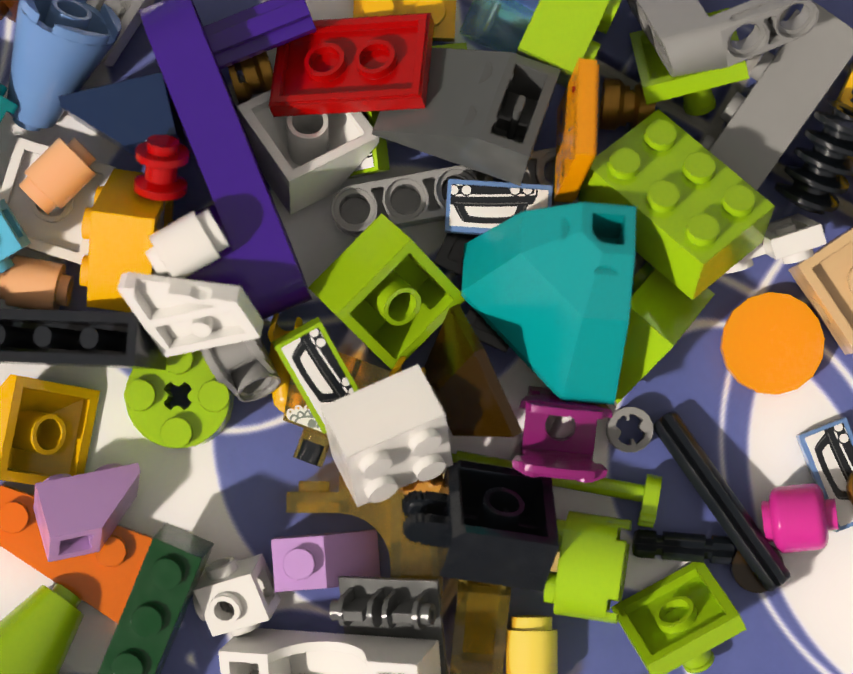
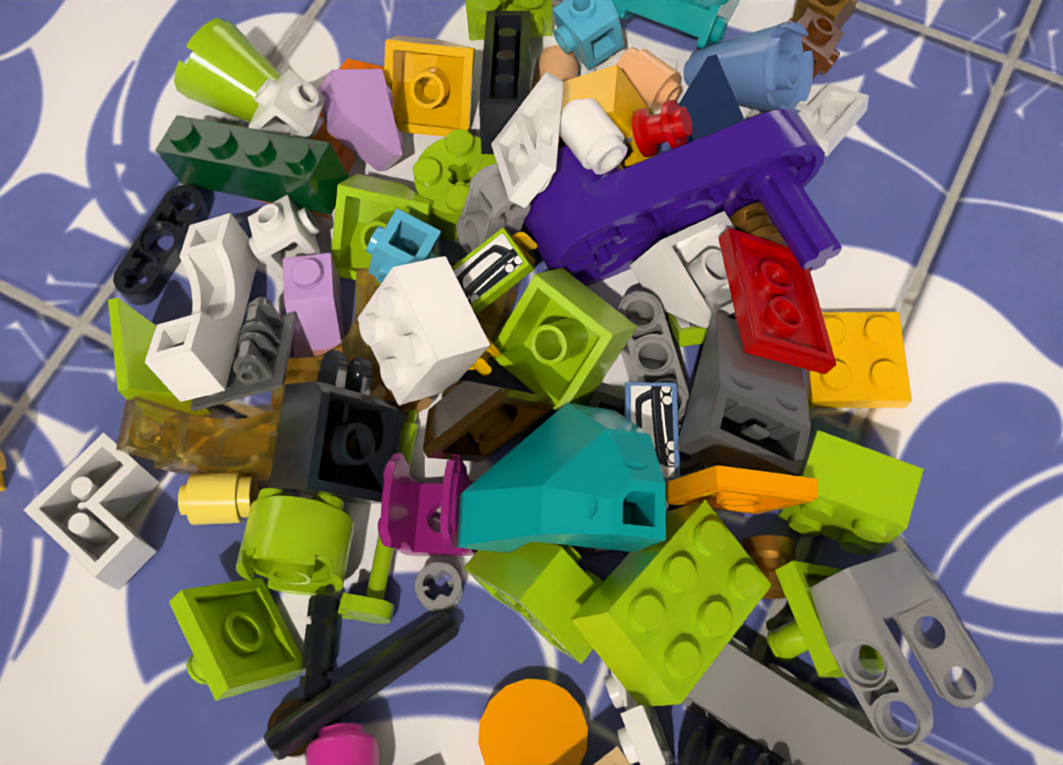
camera: 90 degrees right, 20 degrees down
none -> white brick [248,68,326,139]
none -> lime slope [331,174,432,286]
none -> medium azure brick [366,208,441,284]

